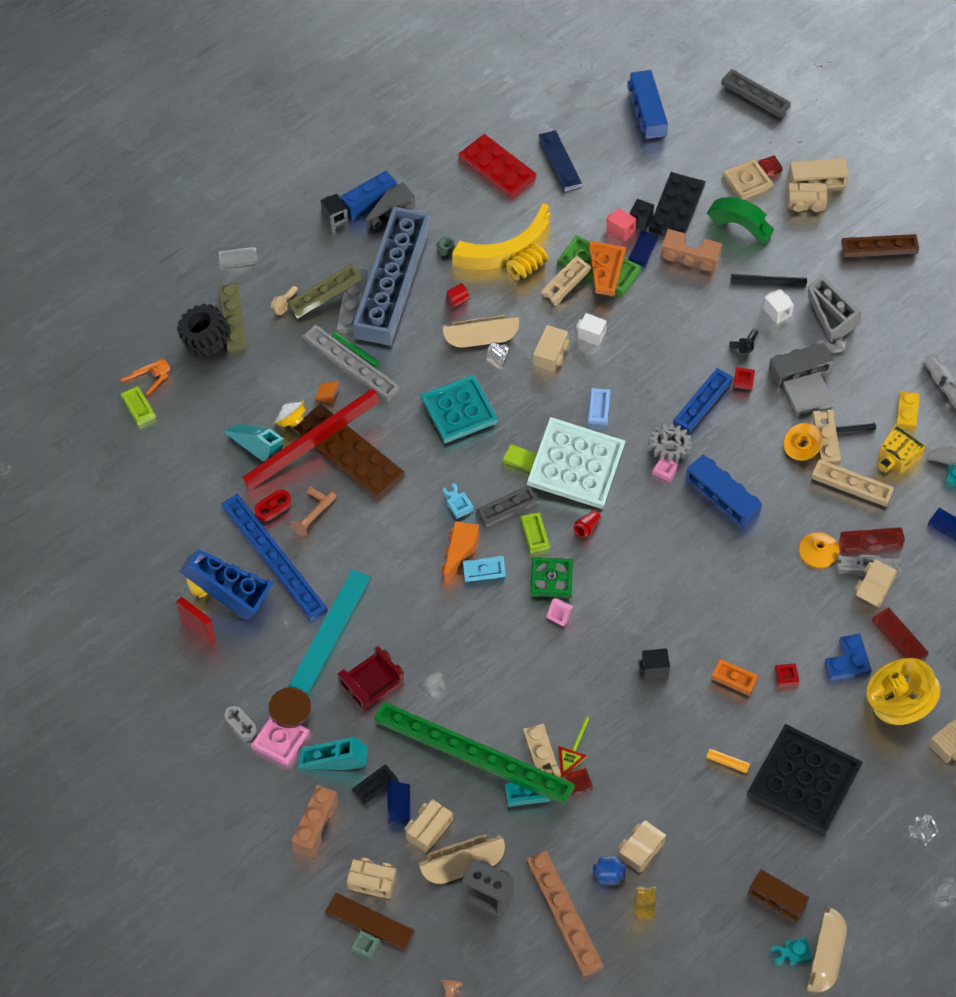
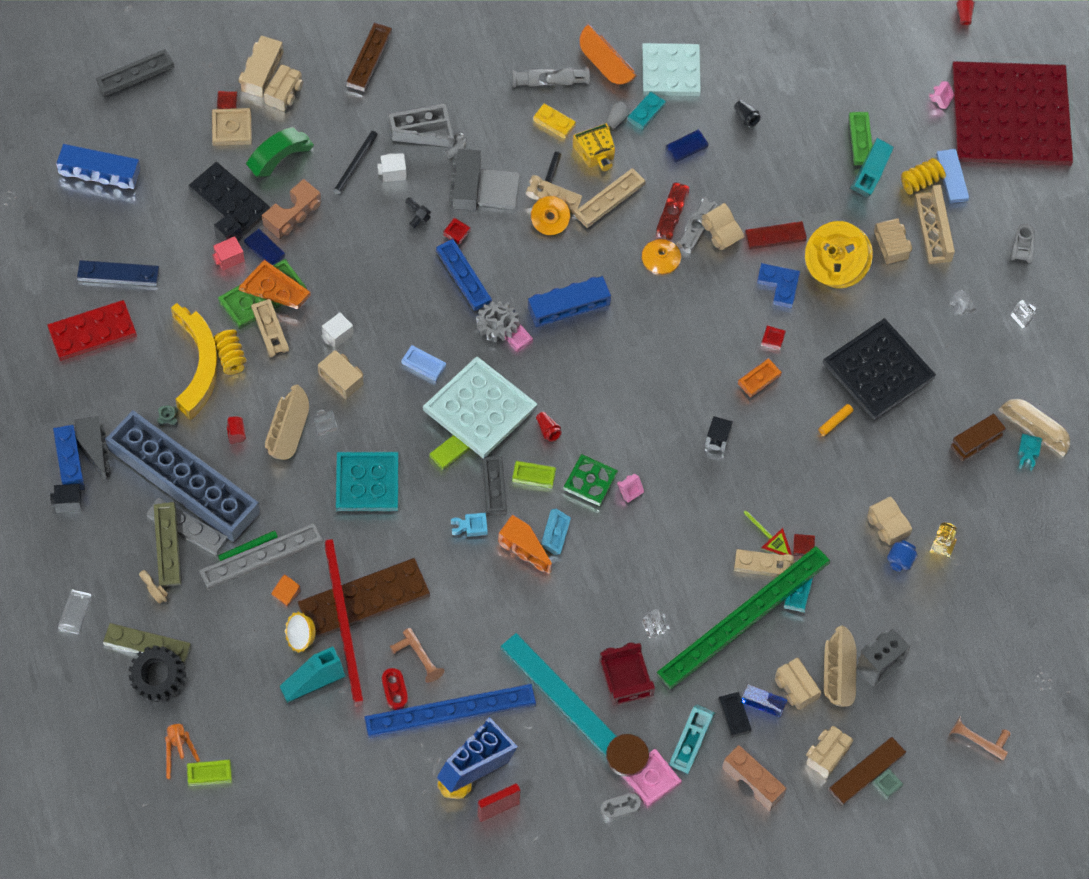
camera: 70 degrees left, 5 degrees up
nougat plate [526,850,603,977] -> none

